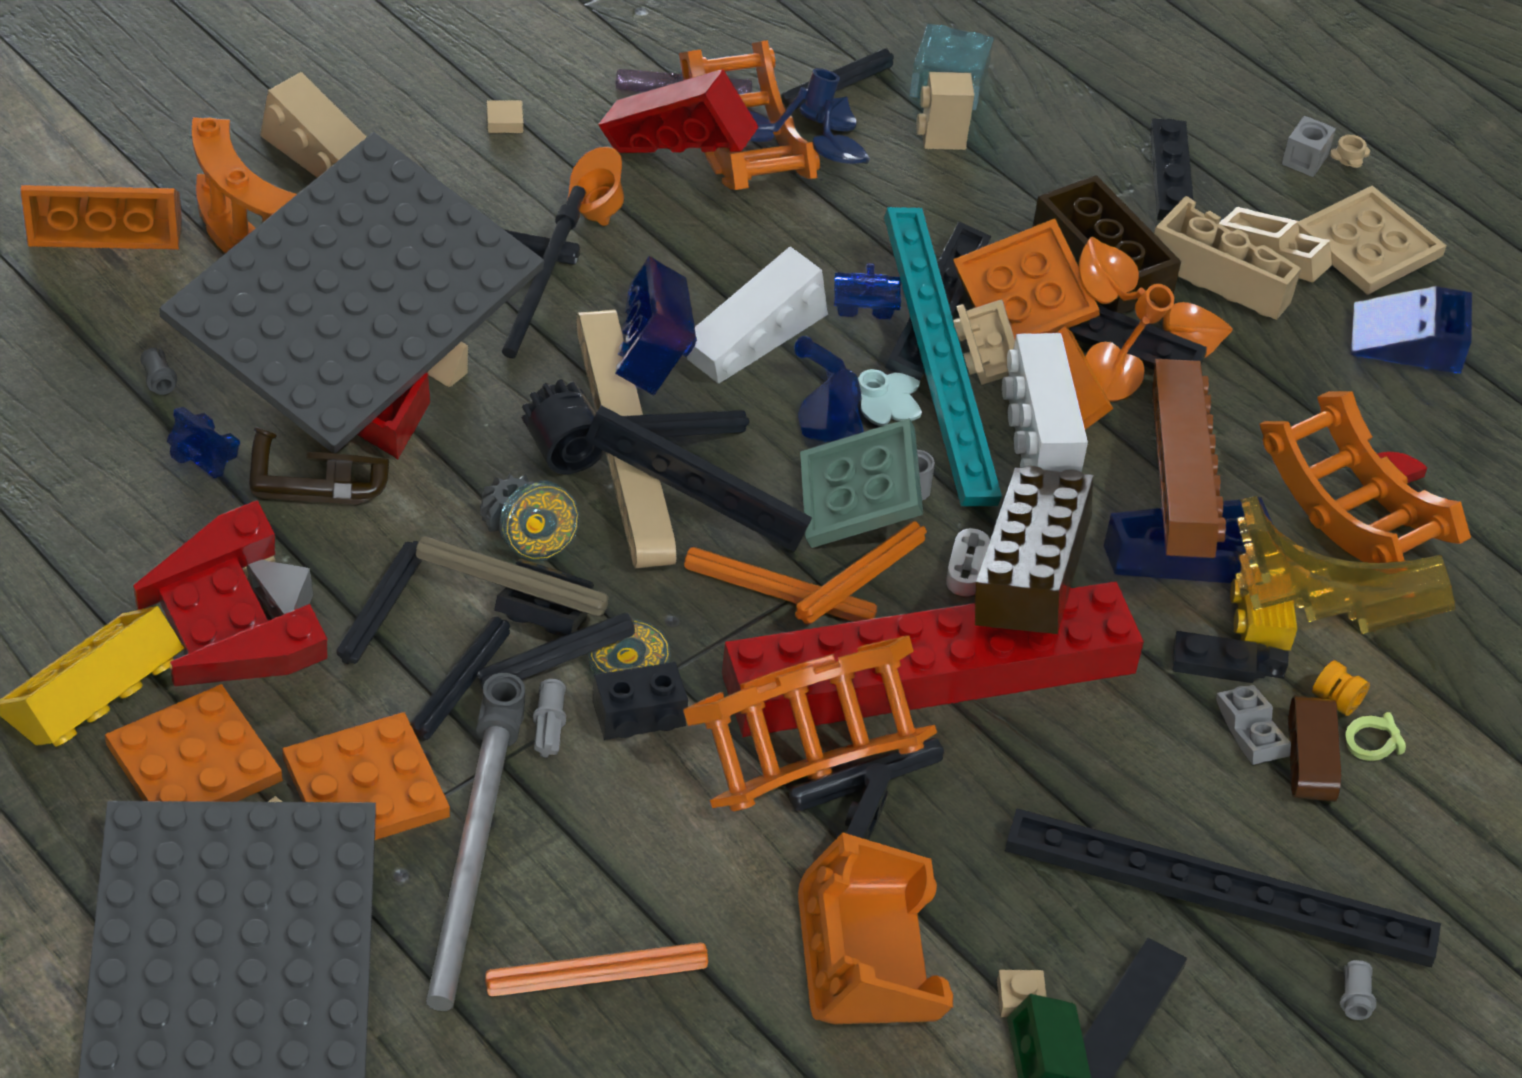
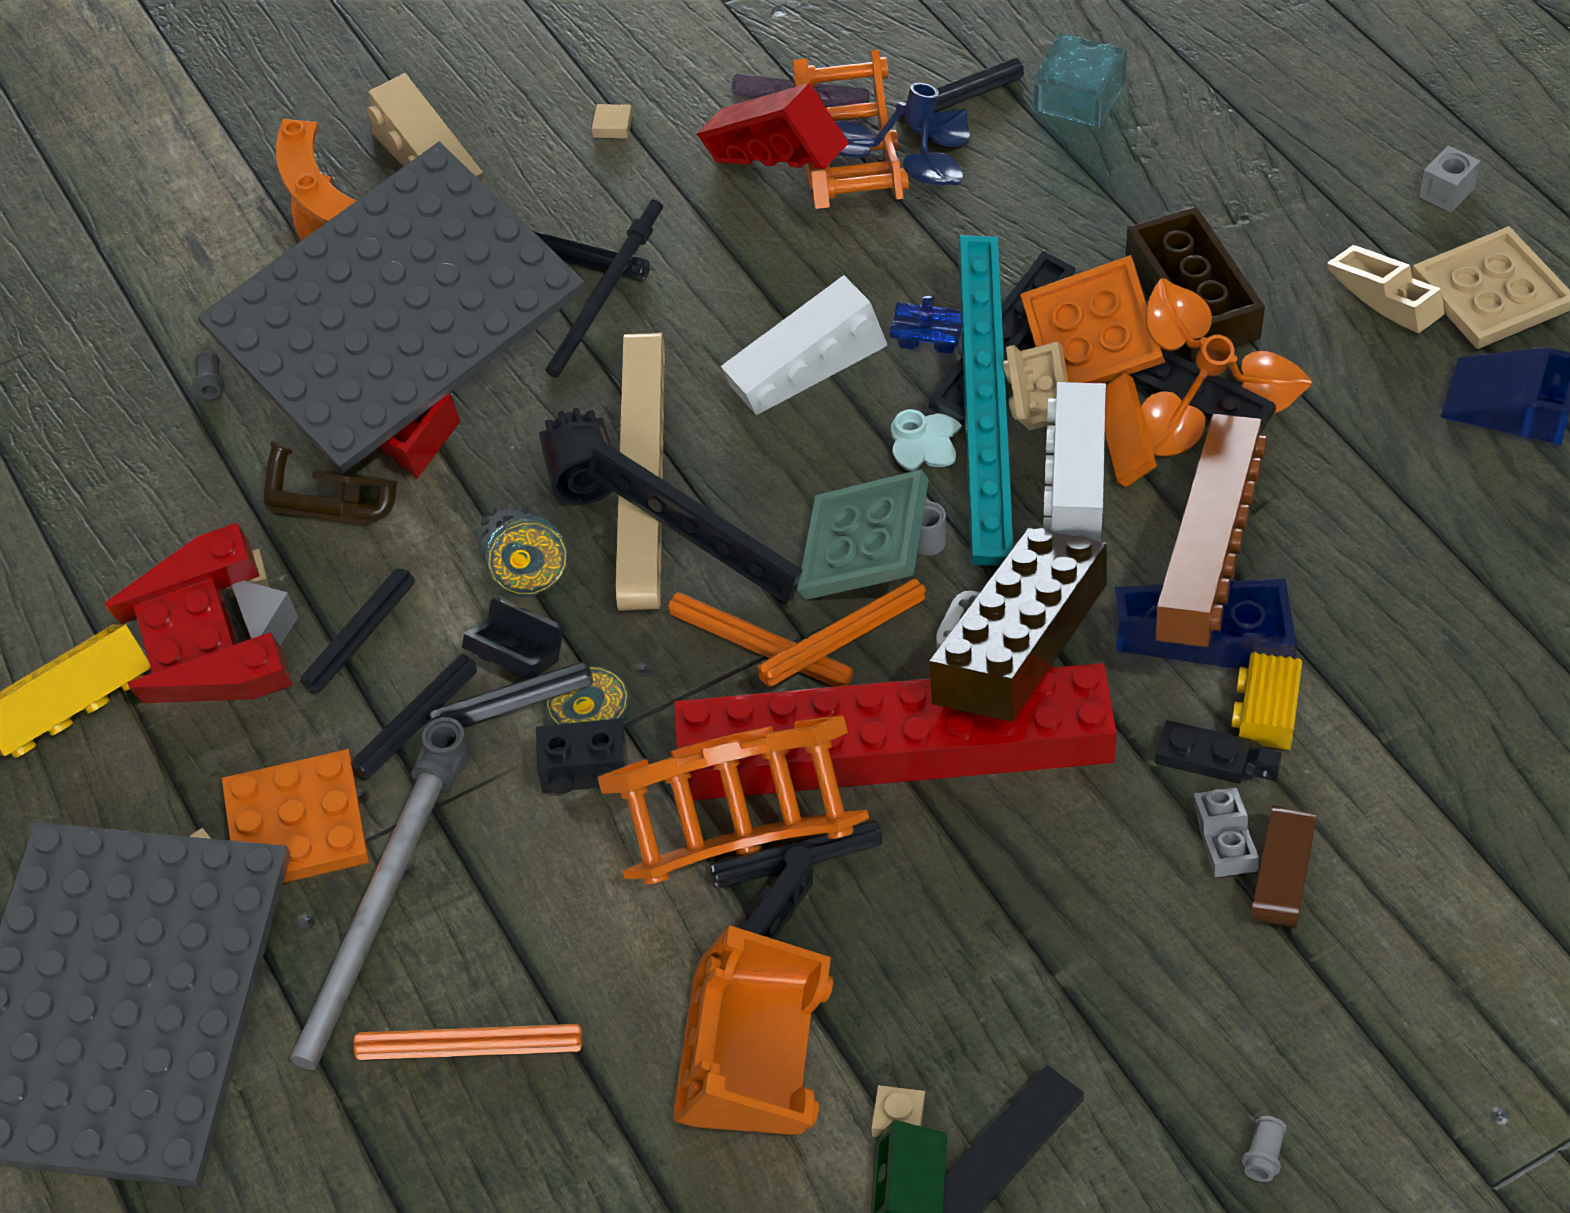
camera: 20 degrees right, 5 degrees up
orange slope [21,185,182,249] -> none
orange plate [105,684,283,802] -> none
clear blue hips [167,406,240,478] -> none
dark tan axle [416,536,608,617] -> none
tan slope [427,342,468,387] -> none
light grey axle [533,679,566,758] -> none
orange piece [567,147,624,226] -> none
clear blue wedge [615,256,697,396] -> none
black axle [623,410,750,437] -> none
clear blue piece [794,336,864,442] -> none
tan brick [916,72,974,150] -> none
black plate [1005,808,1441,968] -> none
black plate [1150,118,1194,220] -> none
tan wedge [1154,196,1301,320] -> none
clear yellow arch [1235,496,1456,634] -> none
orange fence [1259,391,1471,574] -> none
light orange wheel [1312,660,1370,716] -> none
tan plate [1330,135,1370,168] -> none
yellowish green piece [1345,712,1406,761] -> none
red tile [1377,452,1427,483] -> none

